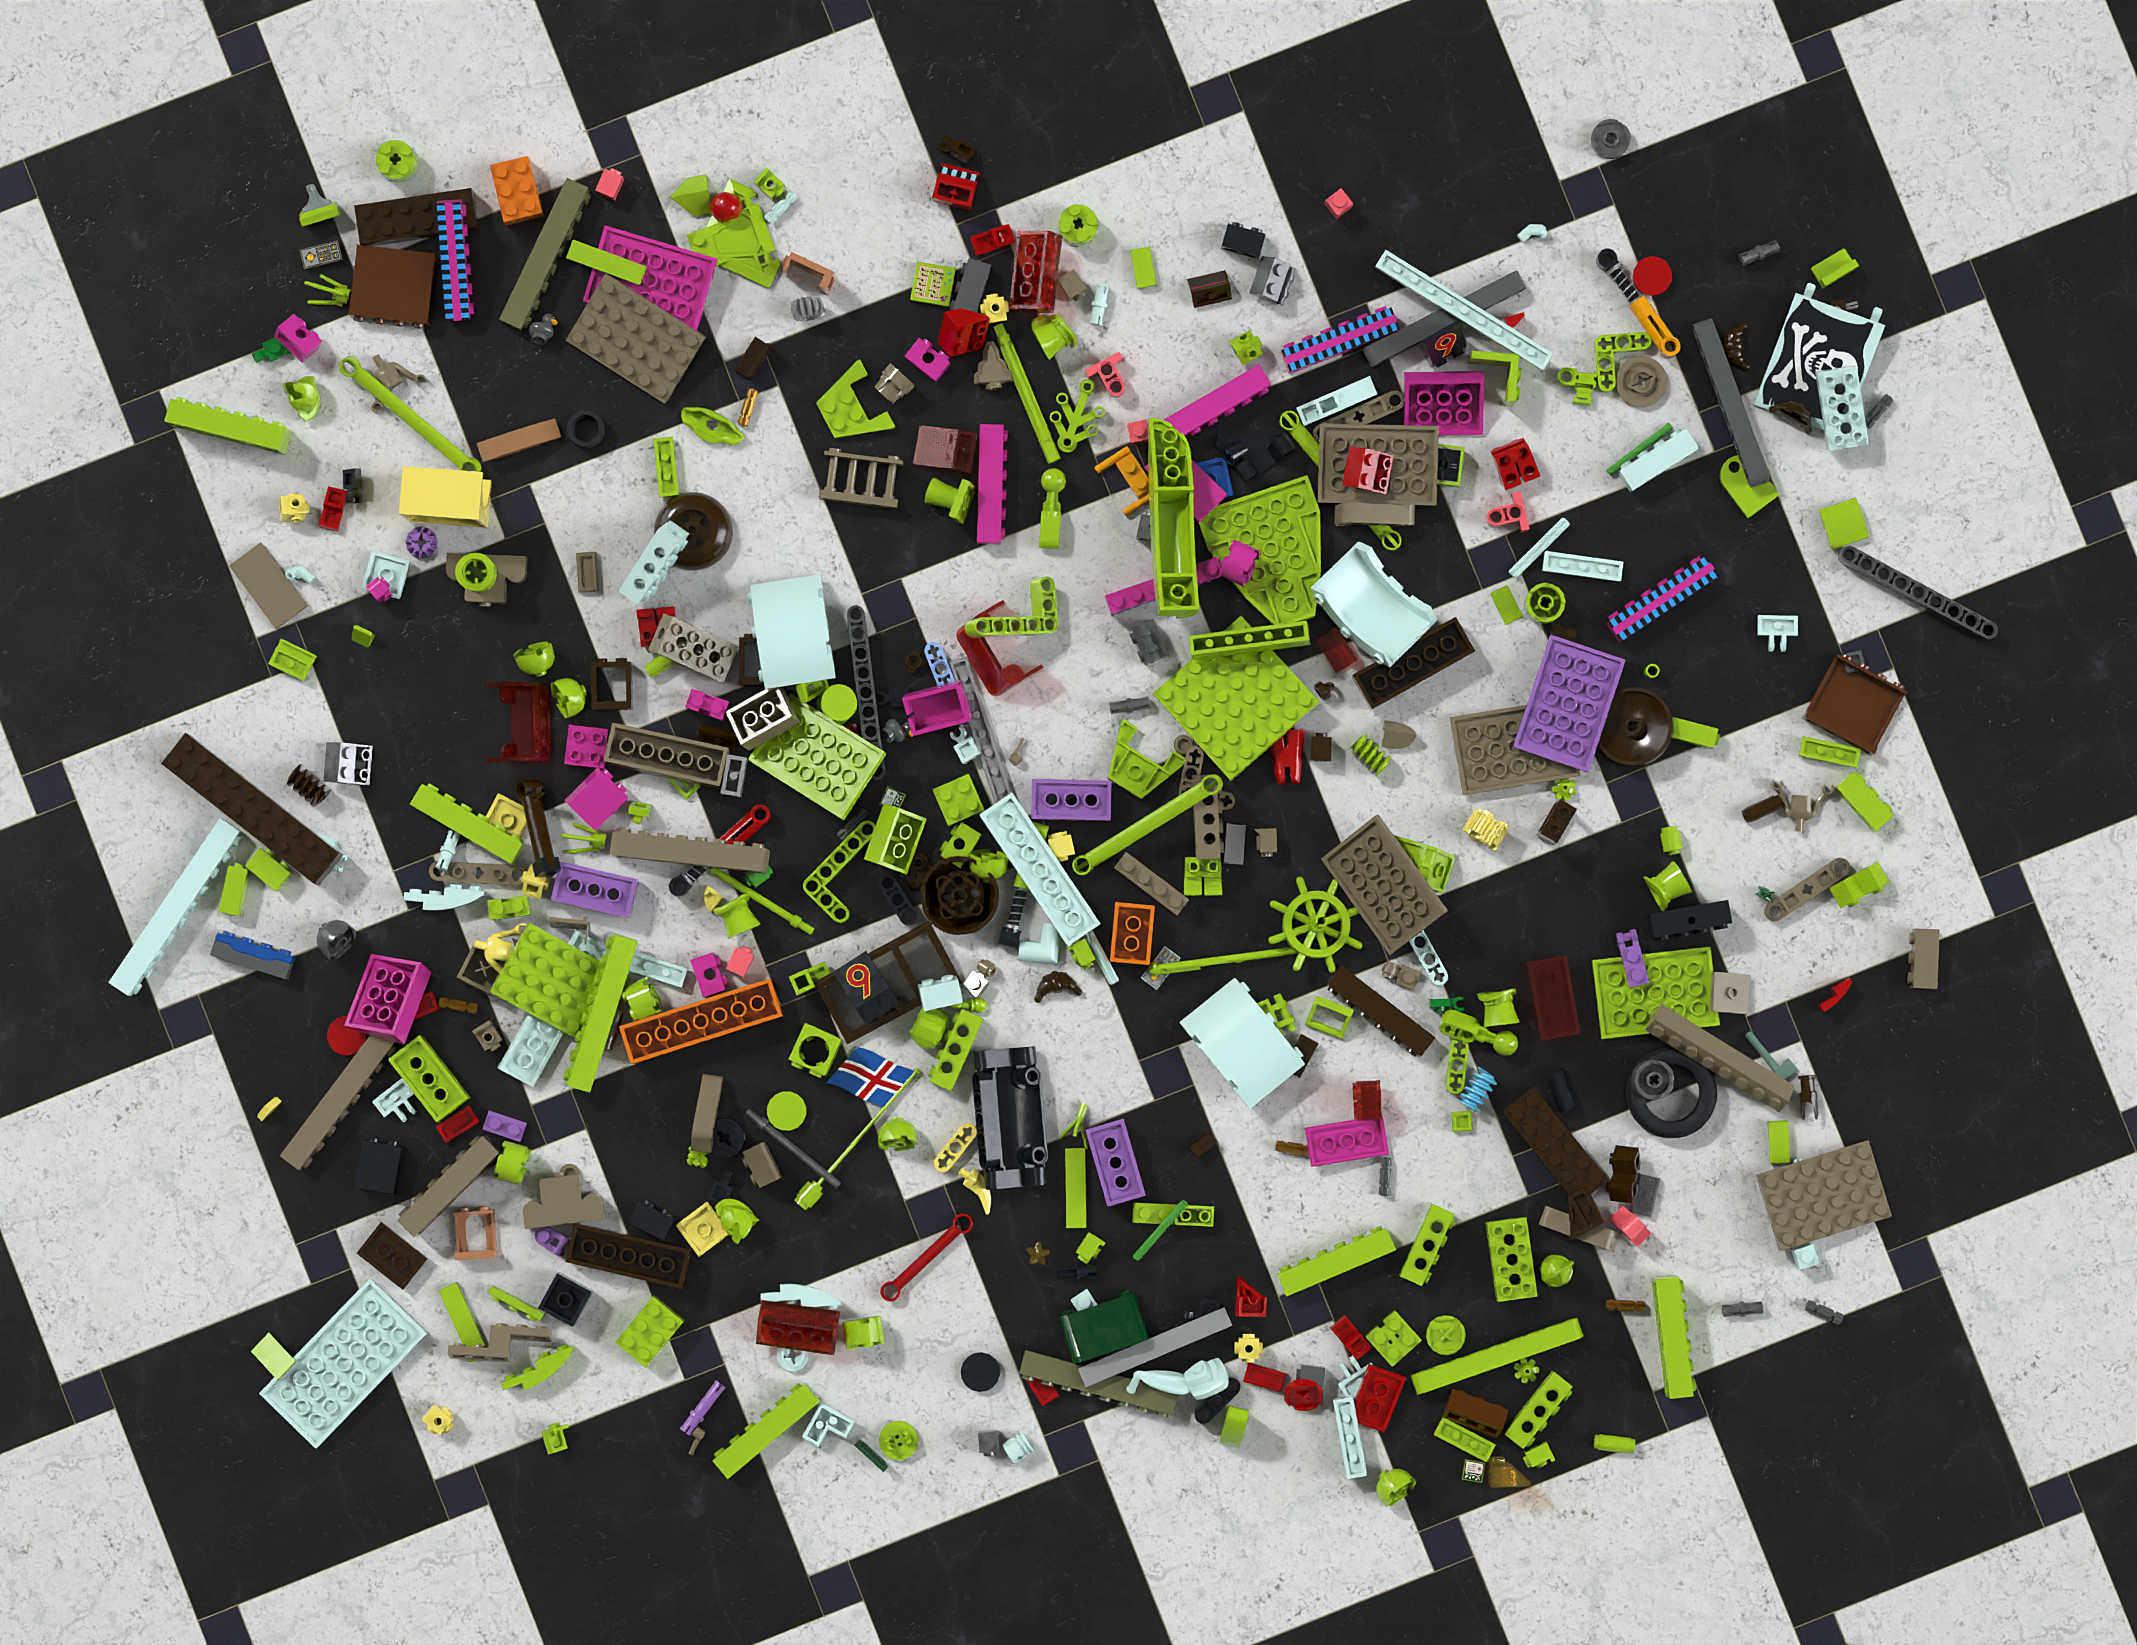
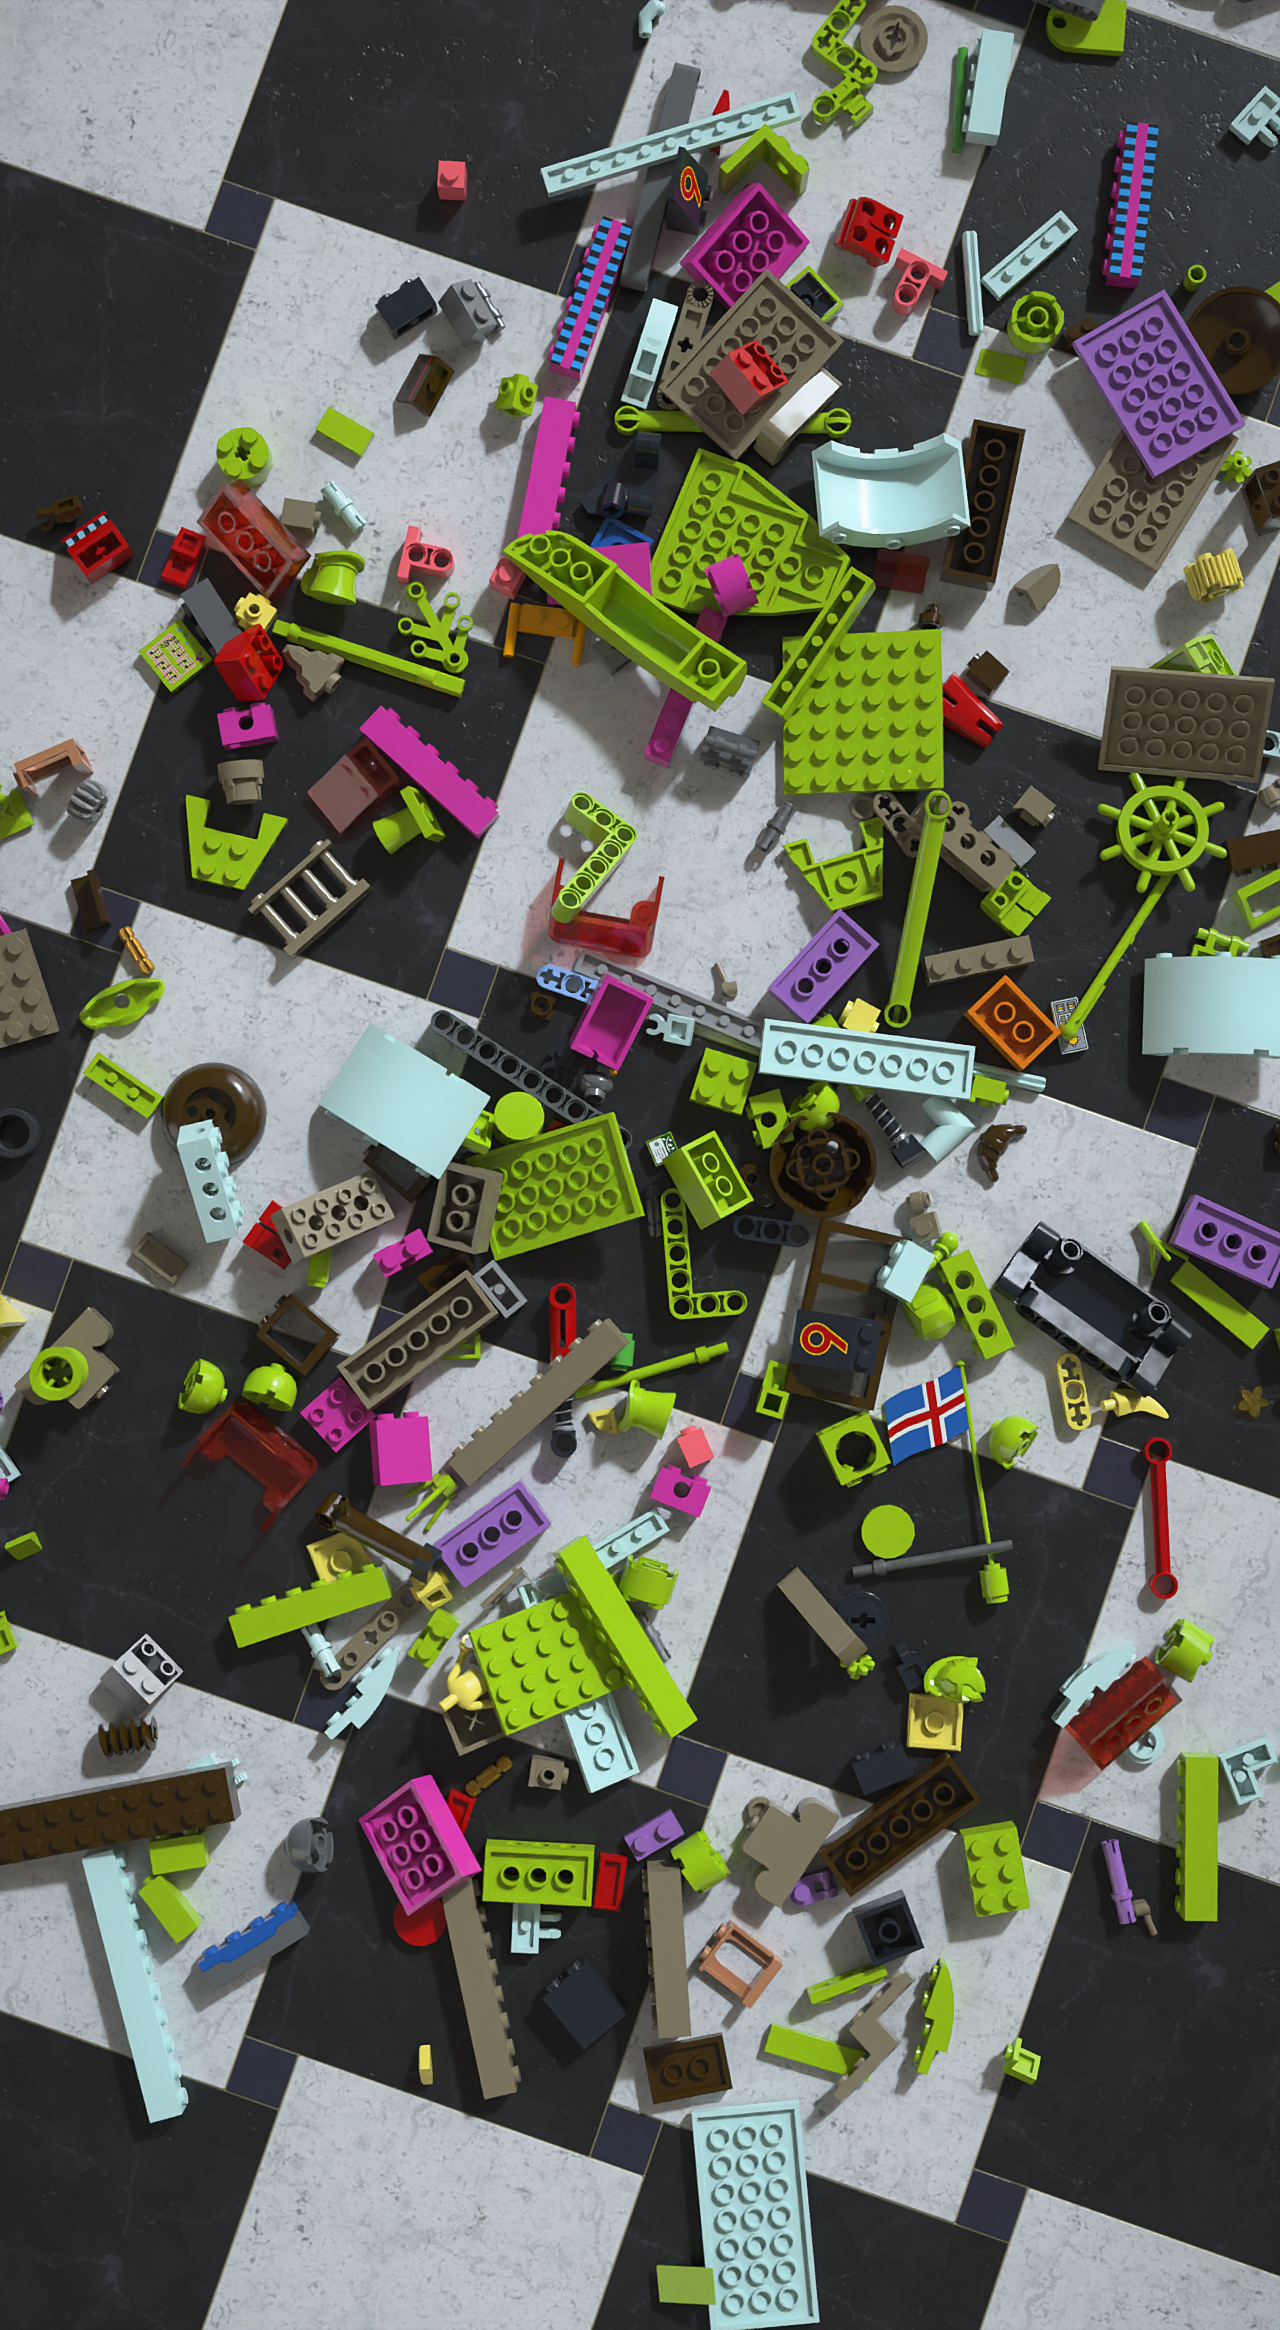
camera: 55 degrees left, 0 degrees up
light yellow brick [422,1403,455,1435] -> none
orange brick [619,978,783,1064] -> none
lime tile [628,800,652,824] -> none
dark tan slope [741,1142,782,1188] -> none
lime beam [1039,468,1066,550] -> none
lime piece [1348,733,1391,777] -> none

